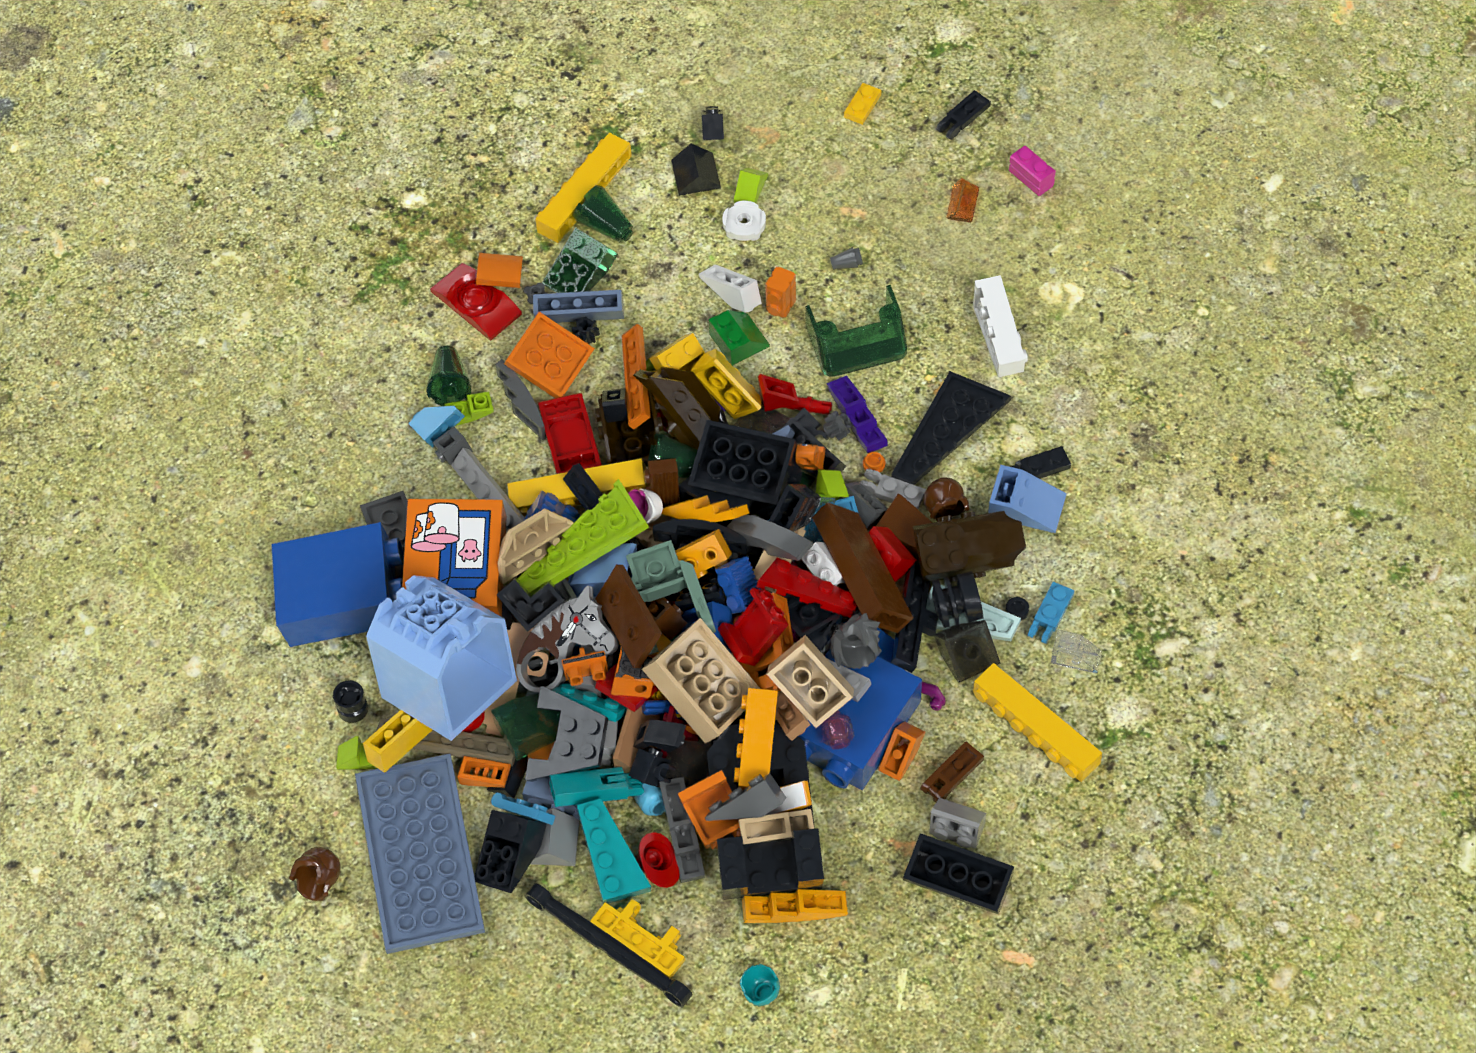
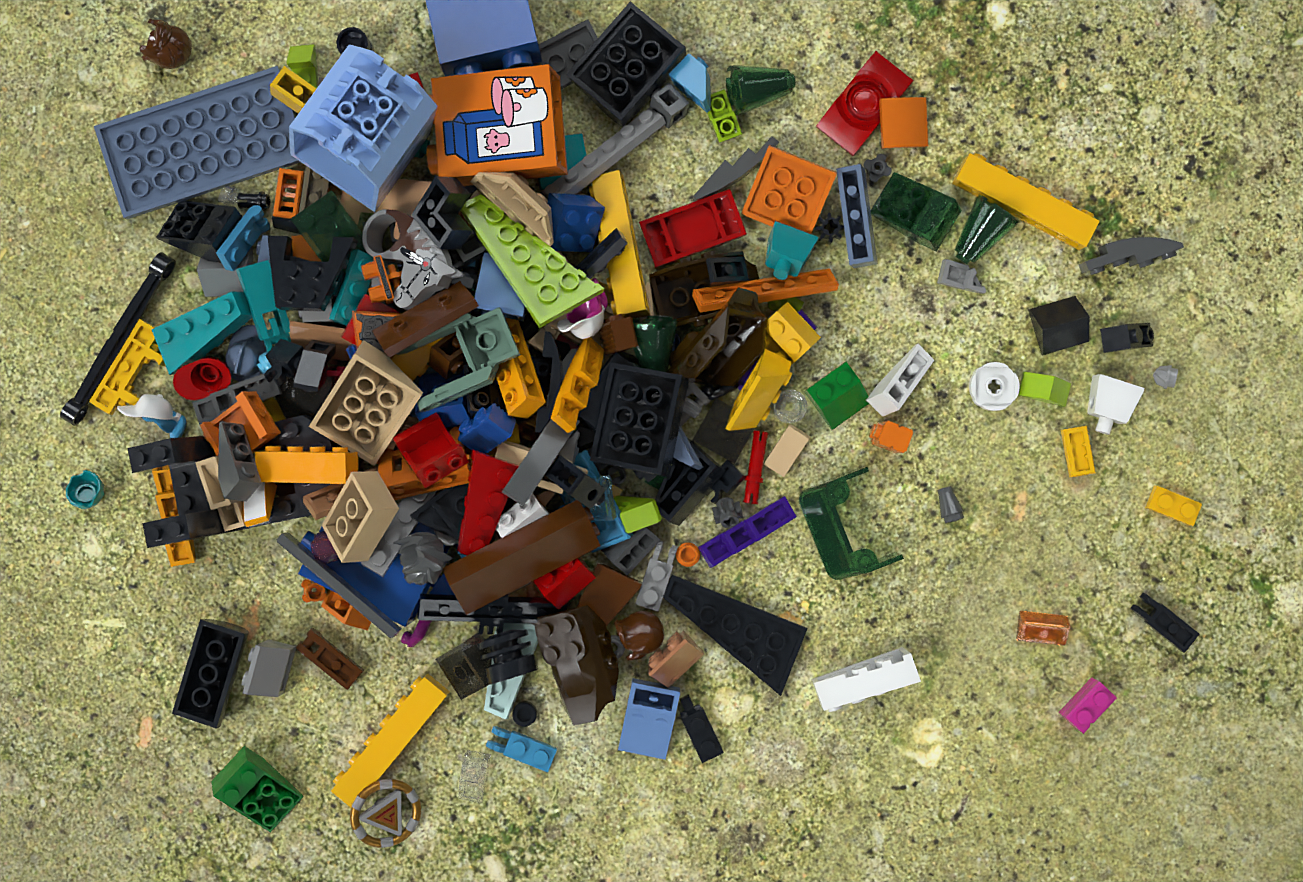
camera: 85 degrees right, 30 degrees up
red slope [758,374,799,412] -> none
orange leg [796,444,826,471] -> none
none -> white hair [117,394,187,438]
none -> green slope [211,746,303,832]
none -> clear plate [218,185,239,206]
none -> sand blue piece [225,325,267,382]
none -> black pin [237,191,271,211]
none -> dark grey tile [277,532,402,638]
none -> orange plate [301,579,326,603]
none -> piece [350,779,421,848]
none -> black slope [566,1,687,127]
none -> nougat slope [648,630,704,688]
none -> tan tile [764,424,810,477]
none -> teal torso [765,221,818,280]
none -> clear wheel [772,390,807,424]
none -> light grey slope [937,259,986,294]
none -> yellow plate [1061,425,1096,478]
none -> dark grey slope [1079,237,1184,275]
none -> white torso [1087,374,1145,435]
none -> light grey plate [1153,365,1178,389]

